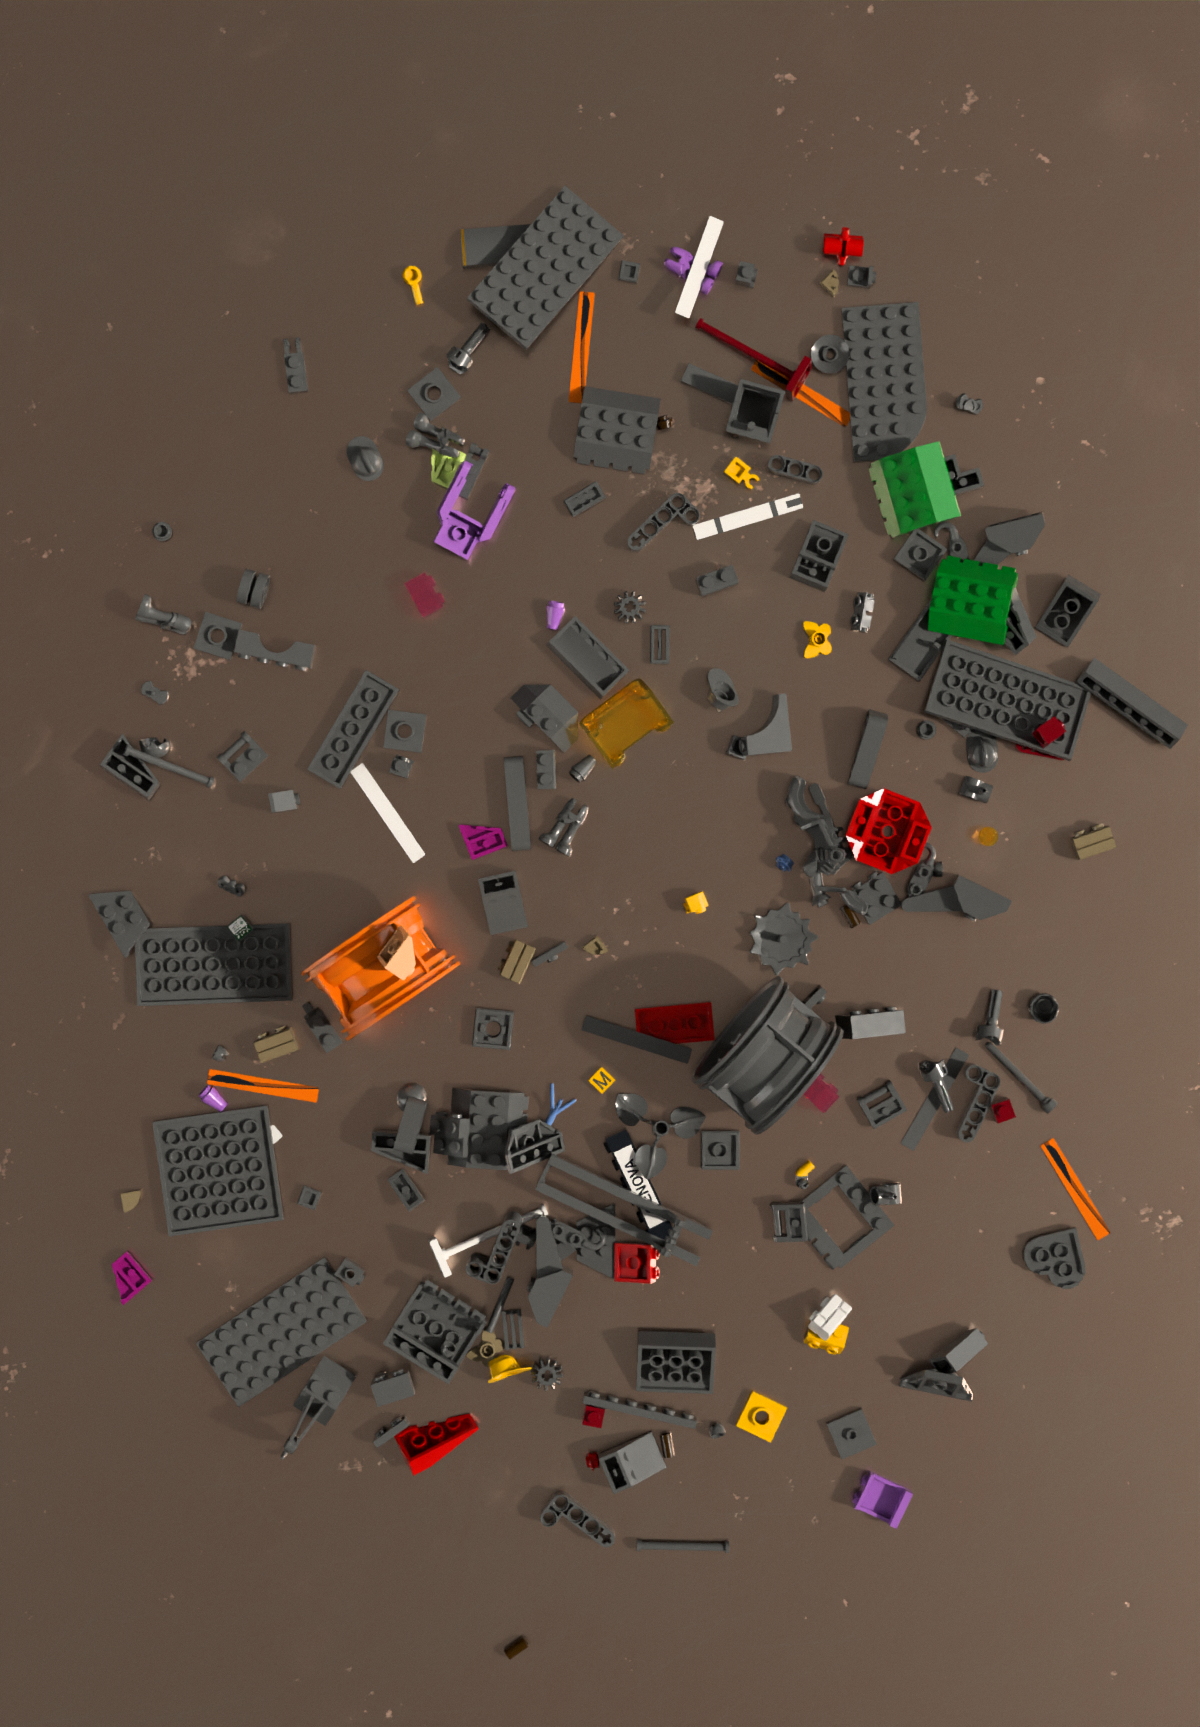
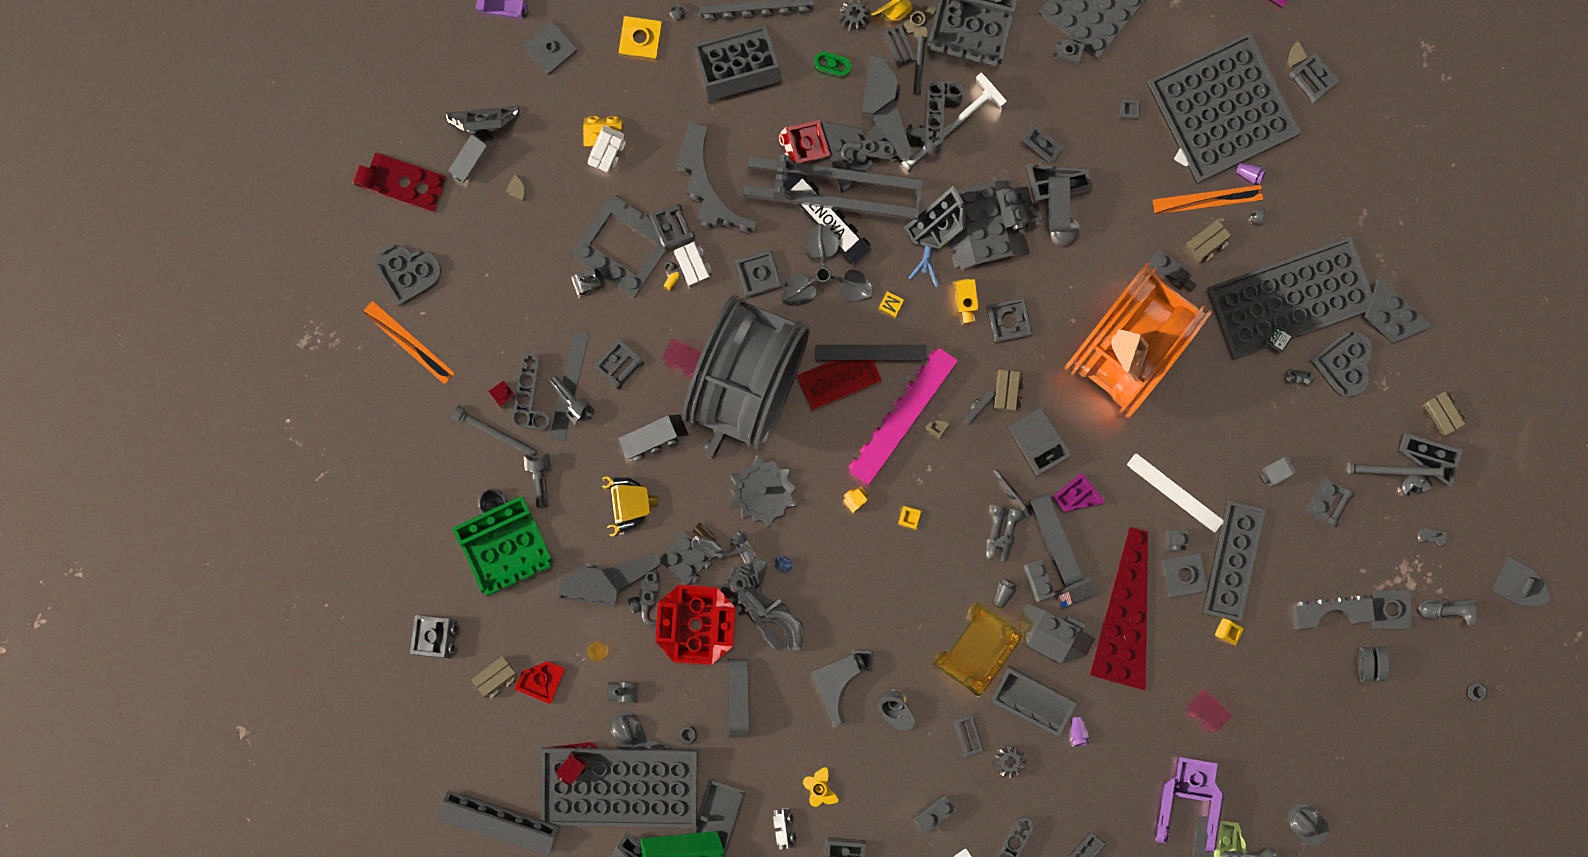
camera: 160 degrees right, 5 degrees down
none -> dark red hinge [352,153,447,213]
none -> plate [410,615,458,658]
none -> green slope [452,496,553,597]
none -> dark tan tile [505,175,525,201]
none -> red plate [515,661,565,704]
none -> yellow torso [602,477,658,536]
none -> white brick [674,242,712,288]
none -> dark grey arch [675,121,757,233]
none -> green plate [814,52,851,77]
none -> dark pink brick [849,347,958,486]
none -> yellow tile [898,506,922,530]
none -> yellow torso [953,278,978,323]
none -> dark grey piece [994,469,1031,518]
none -> dark grey tile [1055,577,1097,609]
none -> dark red wing [1089,527,1148,691]
none -> yellow slope [1215,618,1244,646]
none -> dark grey plate [1288,53,1339,104]
none -> dark grey plate [1311,332,1372,397]
none -> dark tan brick [1423,391,1466,437]
none -> dark grey shield [1491,557,1551,607]

